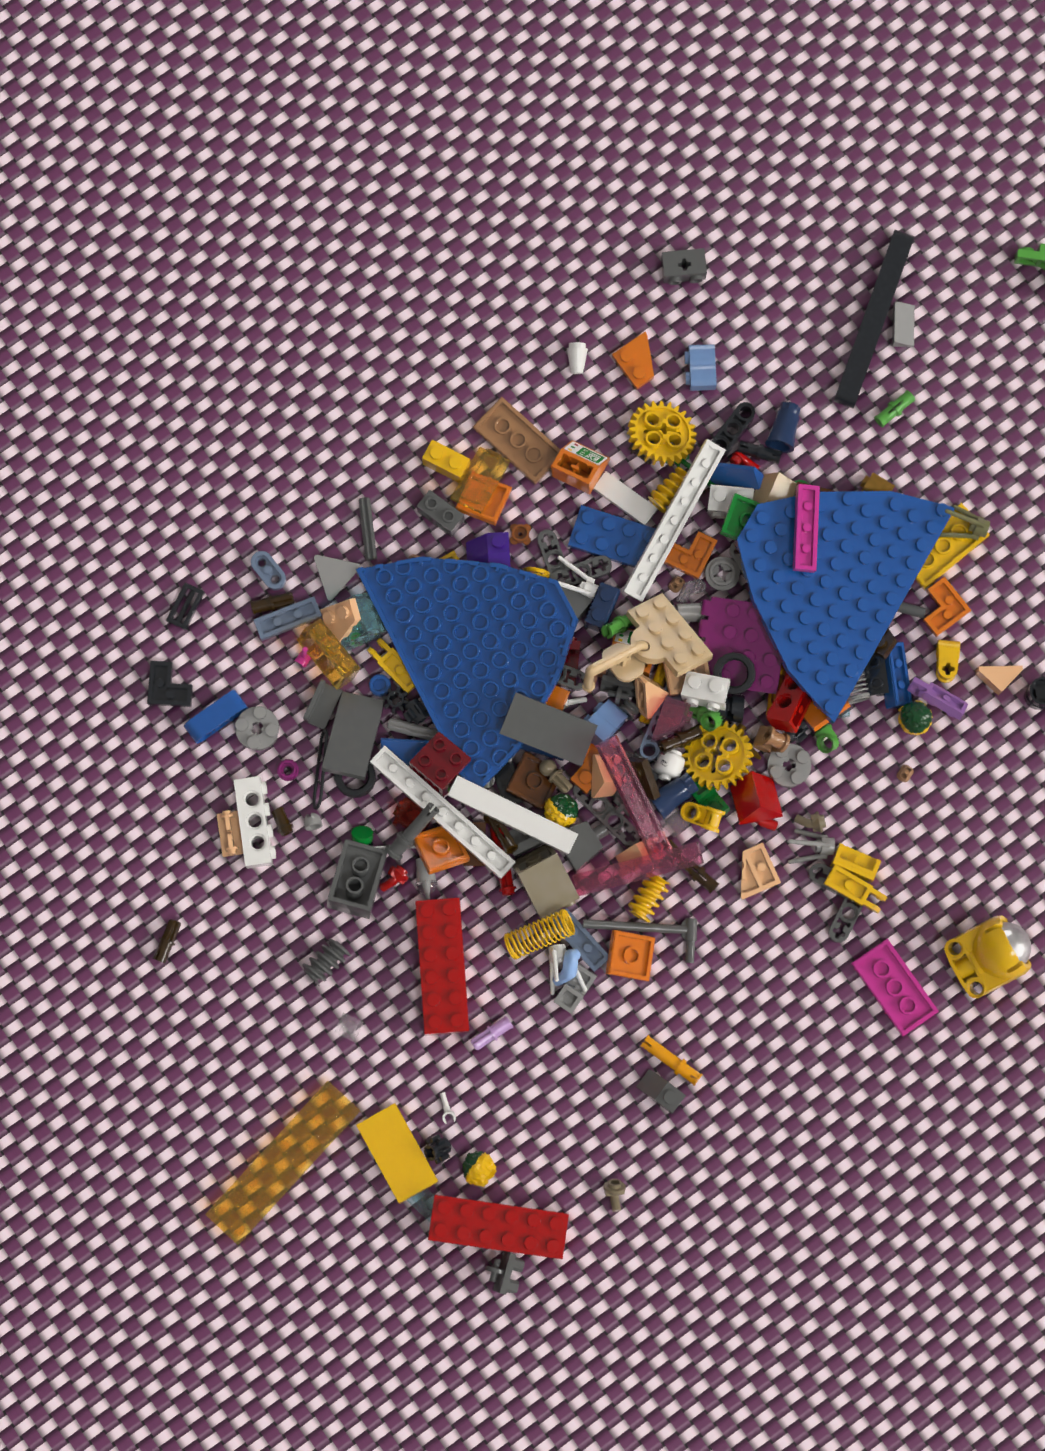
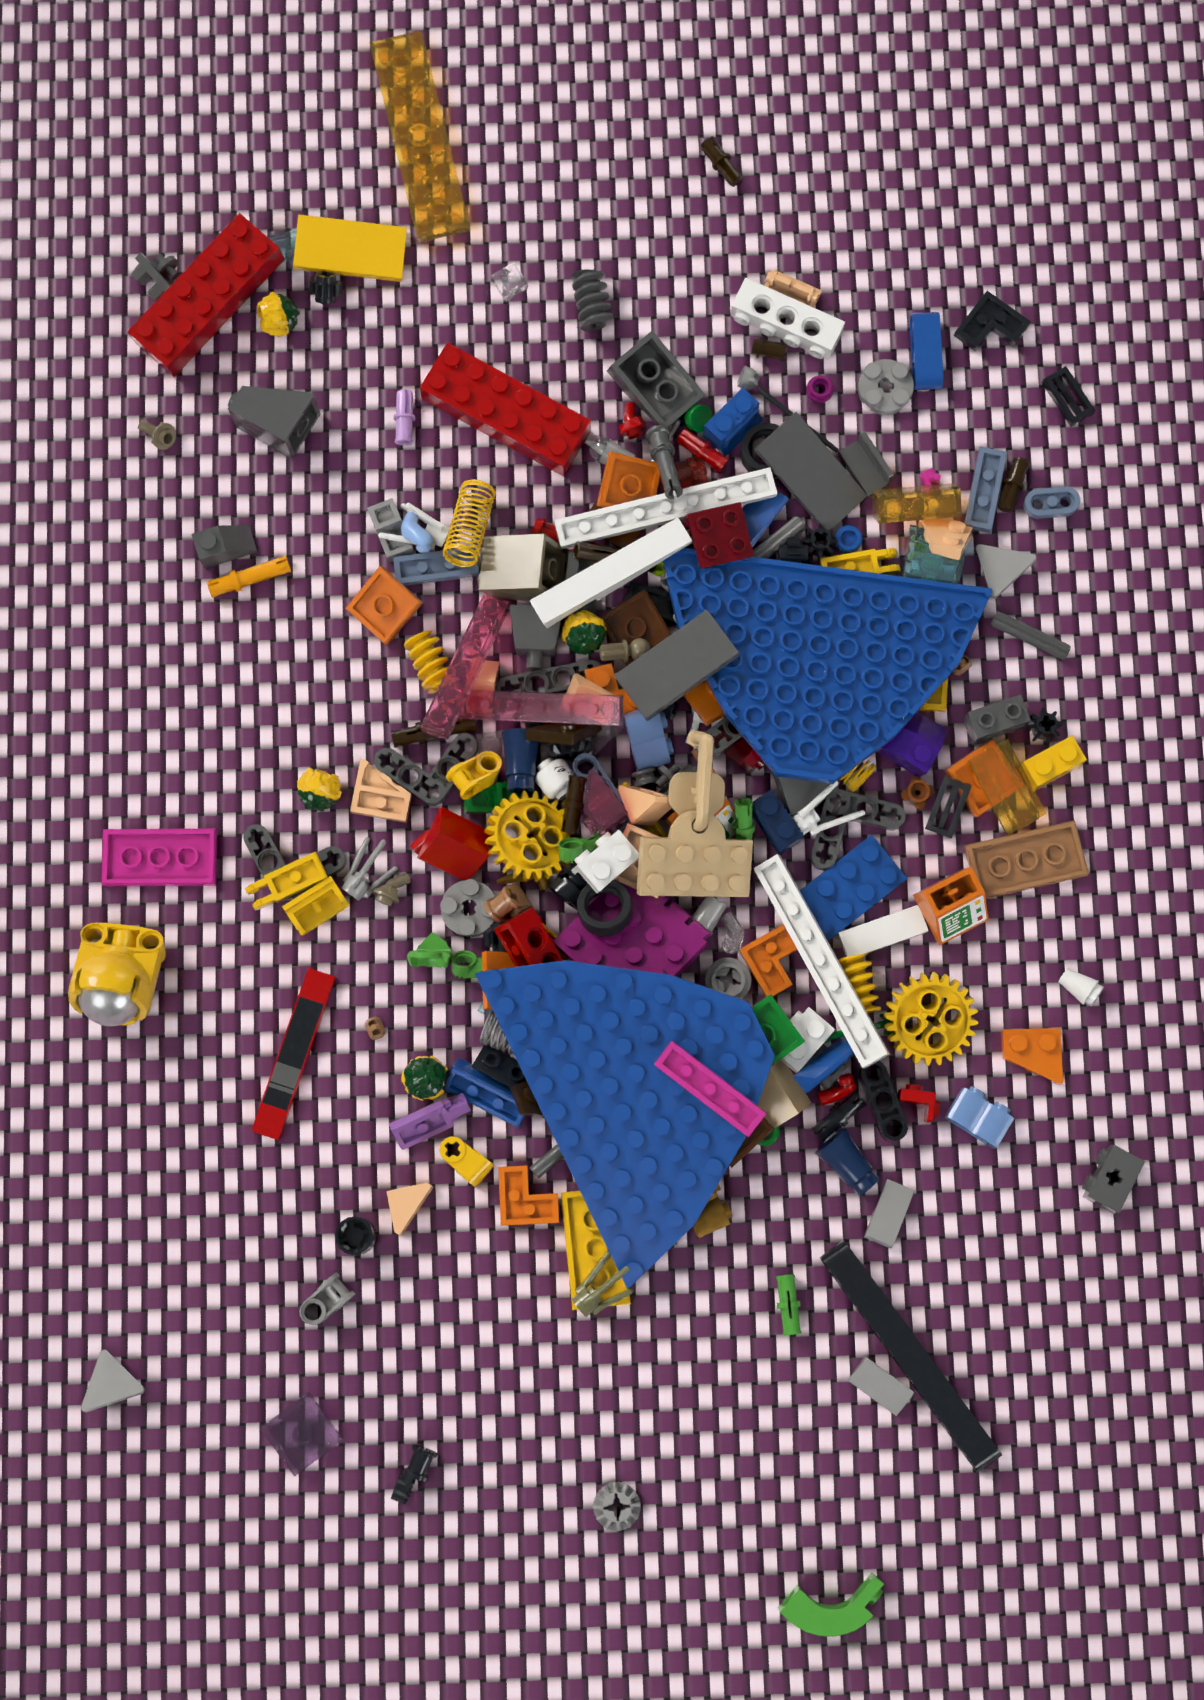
camera: 125 degrees right, 0 degrees up
white hand [440,1092,456,1124] -> none
dark grey bar [582,918,697,963] -> none
medium nougat rock [668,576,685,593] -> none
none -> dark grey slope [228,386,321,459]
none -> tile [251,968,336,1141]
none -> yellow piece [297,768,342,812]
none -> dark grey beam [374,733,478,806]
none -> bright green piece [407,933,452,968]
none -> red axle [677,429,729,473]
none -> blue window [703,387,763,457]
none -> light grey slope [864,1179,914,1248]
none -> red bracket [897,1084,940,1123]
none -> black tile [925,775,972,839]
none -> black gear [1026,708,1063,745]

